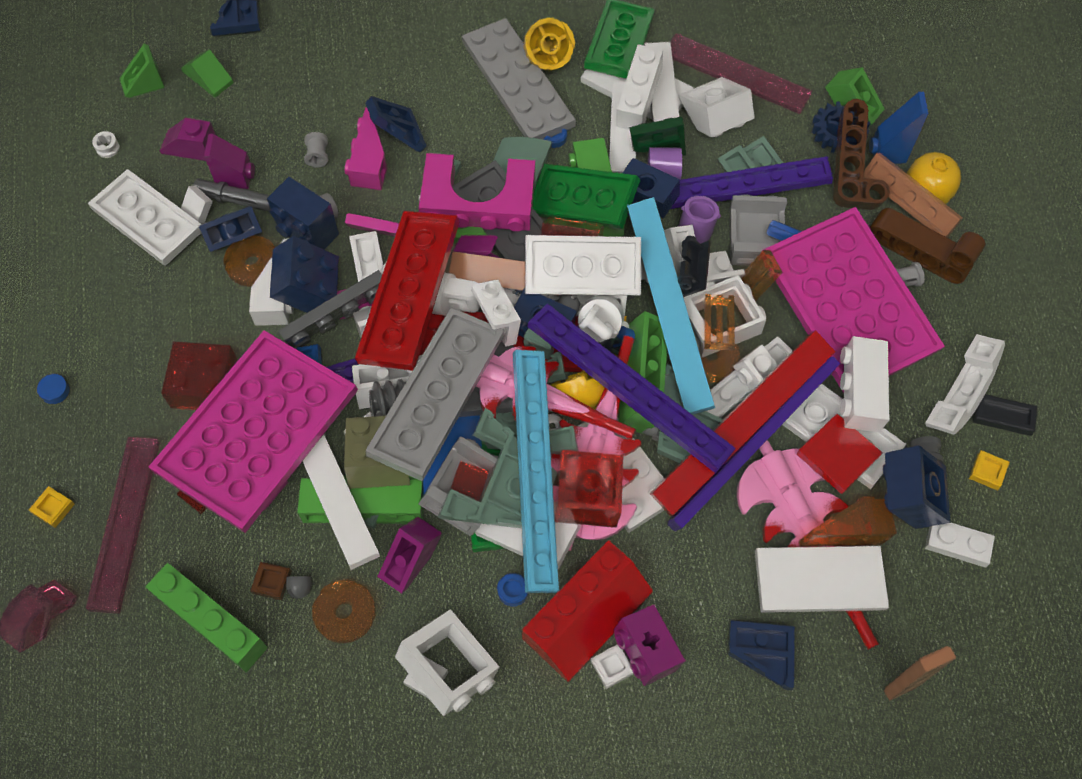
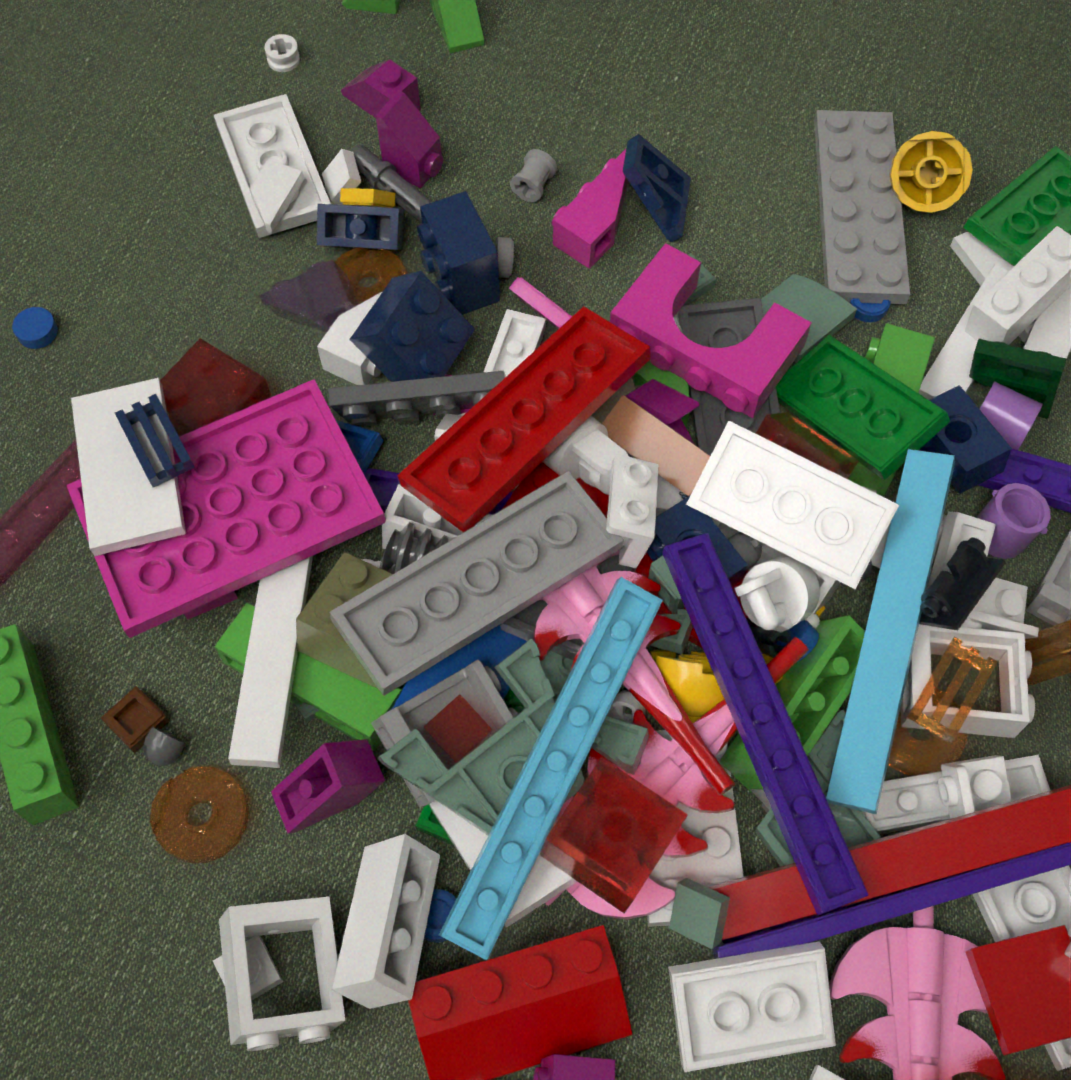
camera: 30 degrees right, 0 degrees up
none -> white tile [71,378,186,556]
none -> dark blue tile [115,394,195,488]
none -> white tile [249,159,304,234]
none -> clear purple slope [259,259,359,333]
none -> white brick [331,834,440,1009]
none -> yellow tile [340,188,395,208]
none -> white tile [668,941,836,1072]
none -> sand green tile [669,878,730,949]

